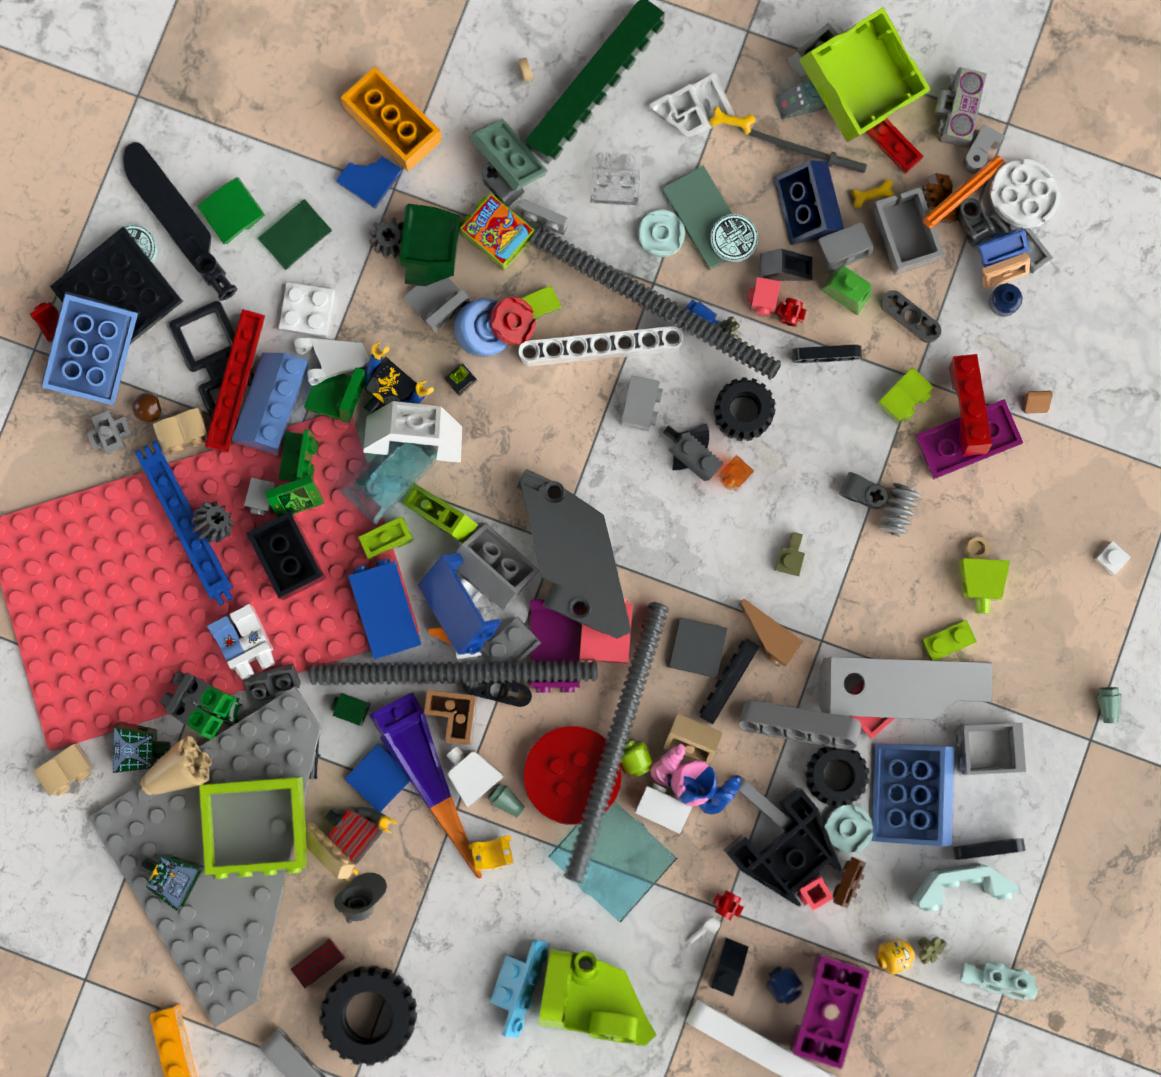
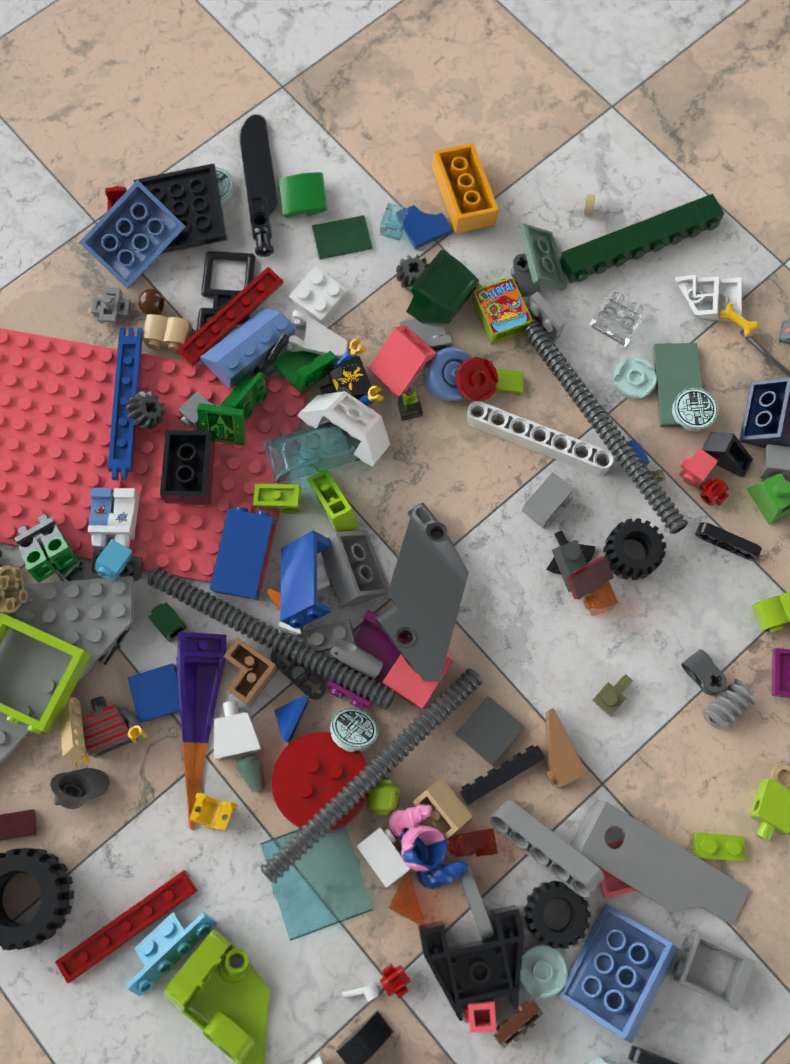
camera: 25 degrees right, 10 degrees down
none -> red tile [55,870,198,984]
none -> medium azure brick [95,539,132,581]
none -> black piece [254,332,290,380]
none -> blue slope [274,695,310,744]
none -> light aqua tile [330,708,378,752]
none -> light grey piece [331,638,383,679]
none -> coral panel [368,325,437,396]
none -> clear light blue panel [380,203,408,241]
none -> clear orange slope [389,873,425,925]
none -> clear red leg [448,828,498,857]
none -> dark red tile [566,556,614,600]

